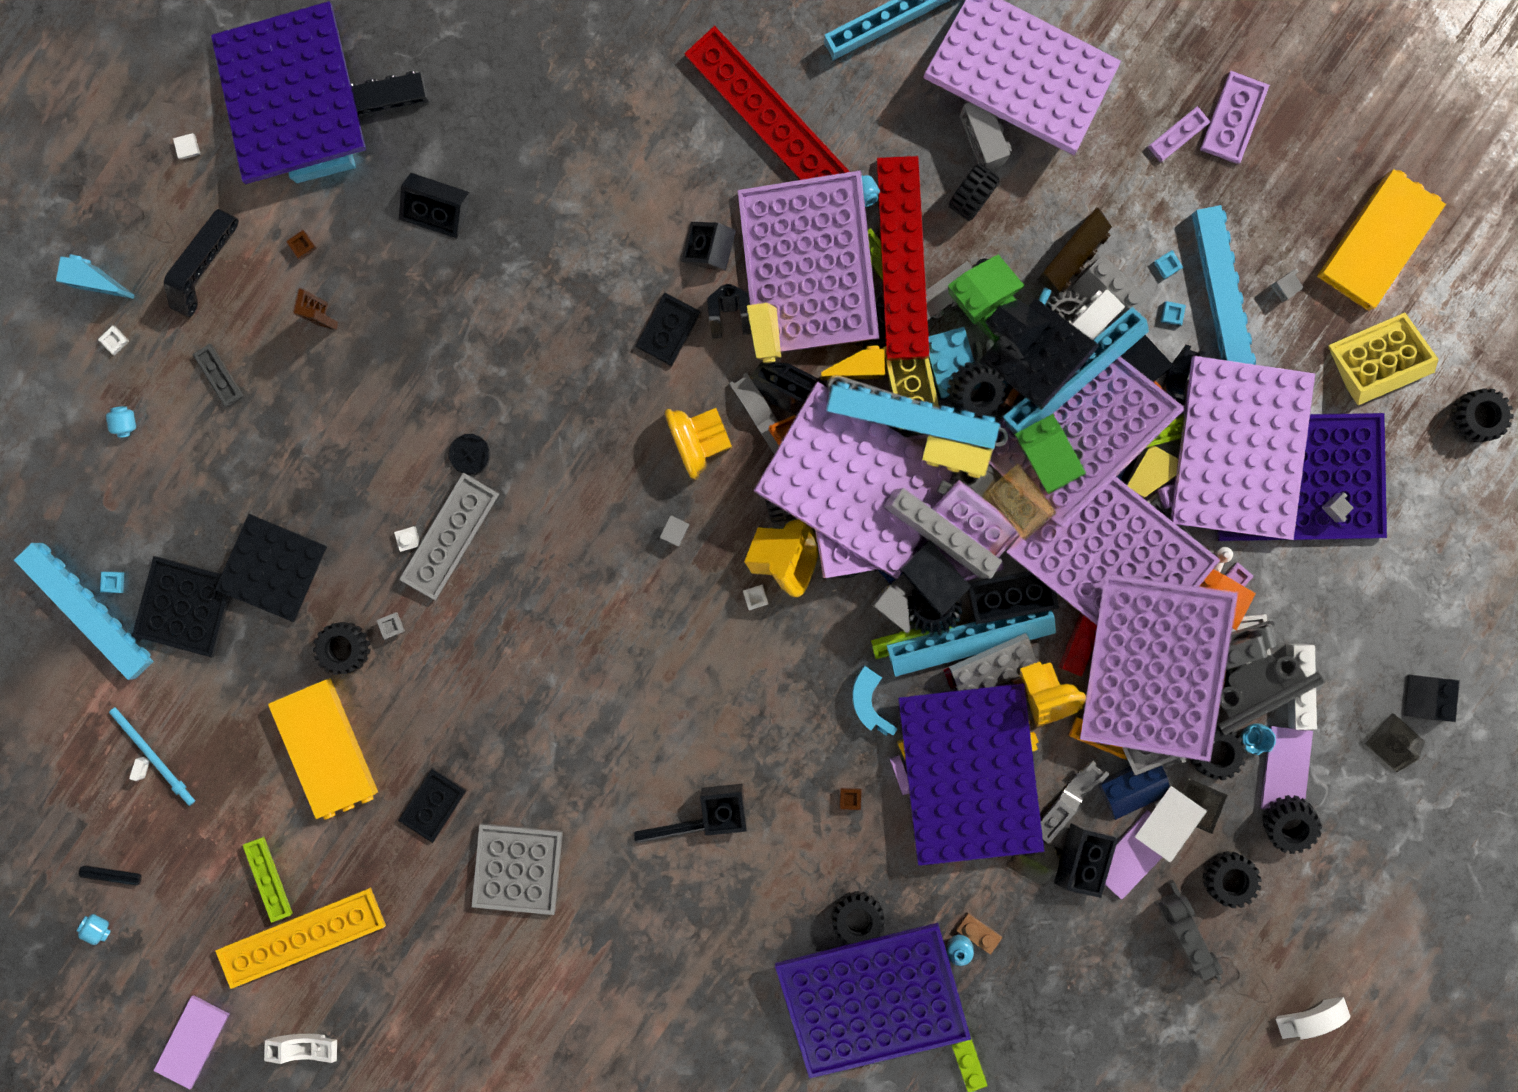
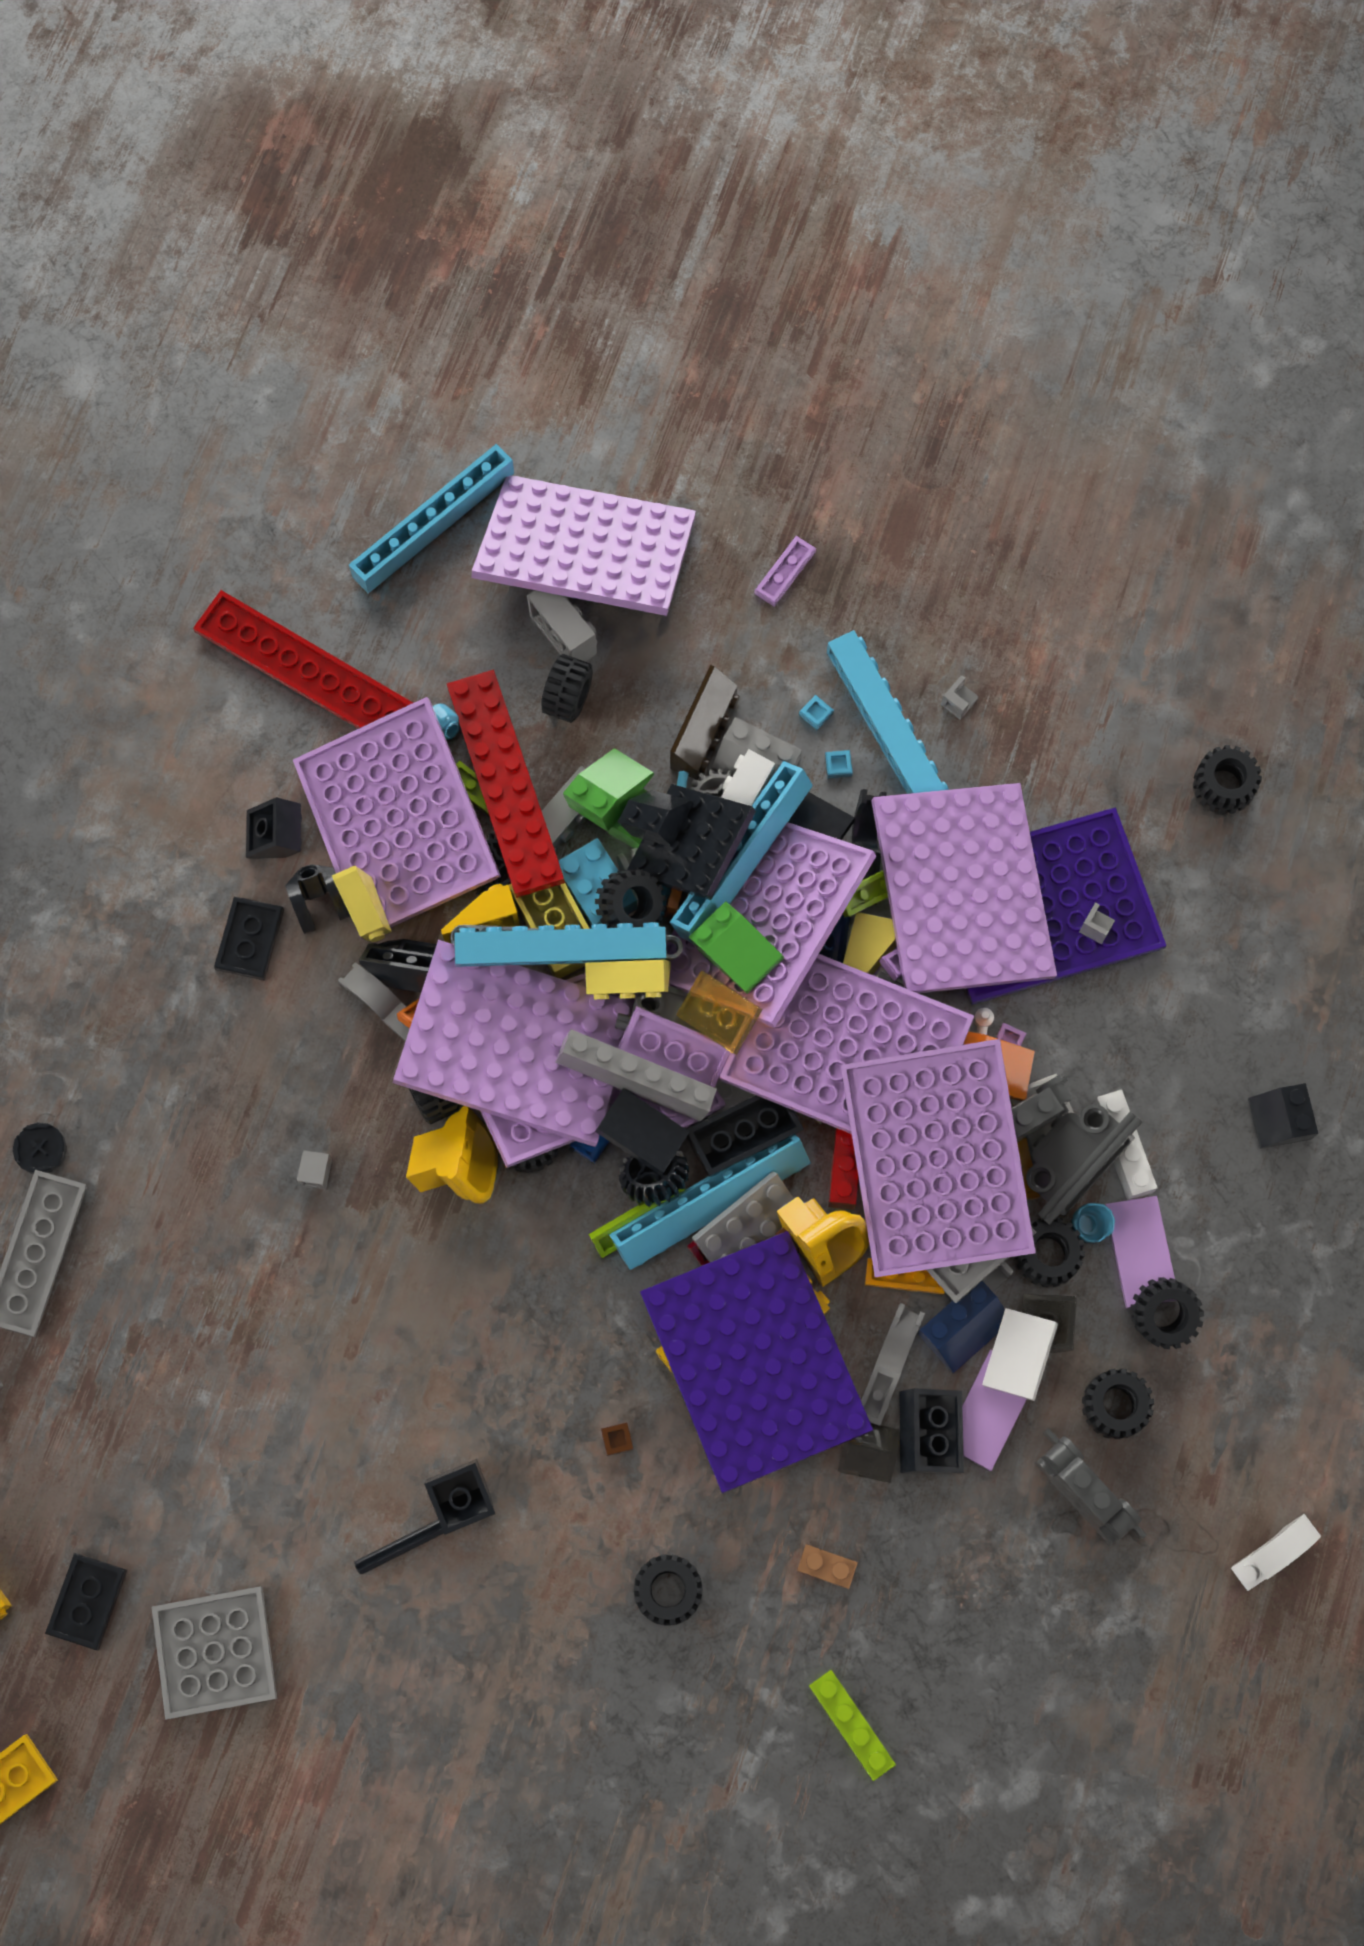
camera: 15 degrees left, 15 degrees down
yellow piece [664,408,732,480] -> none
white tile [743,584,768,610] -> none
dark purple plate [775,923,971,1079] -> none
medium azure arch [852,665,898,736] -> none
light grey slope [871,585,910,633] -> none
lavender beam [889,755,909,795] -> none
medium azure head [946,935,974,966] -> none
lavender tile [1200,71,1270,164] -> none
yellow brick [1317,169,1446,311] -> none
light yellow slope [1328,313,1439,405] -> none
clear smoke slope [1365,713,1425,772] -> none

